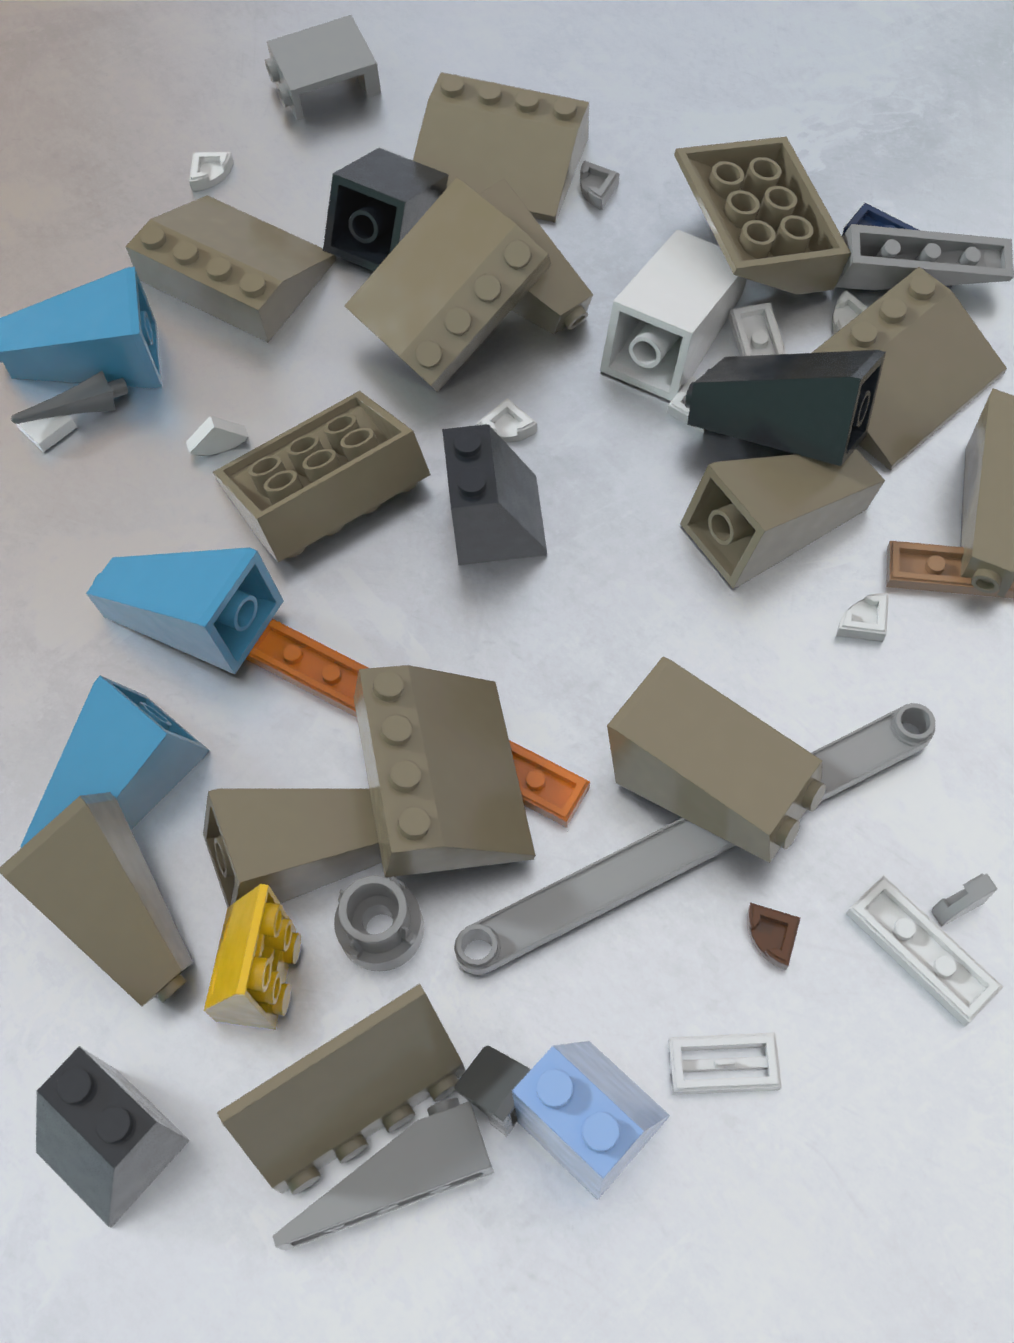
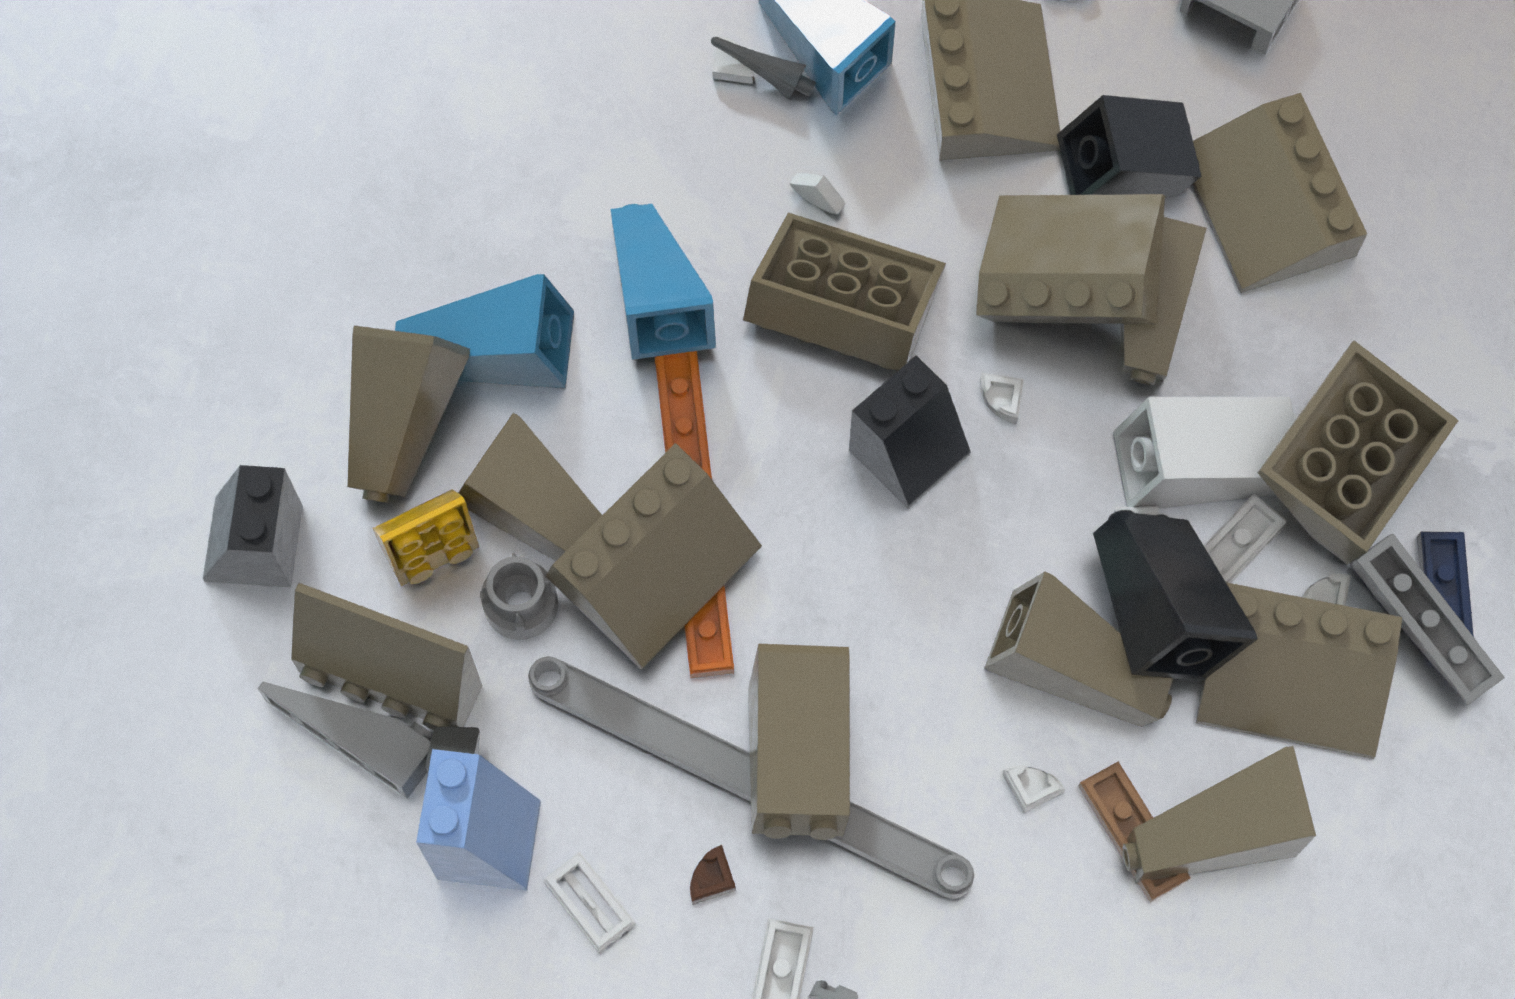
camera: 50 degrees right, 5 degrees up
light grey tile [580,160,619,210] -> none

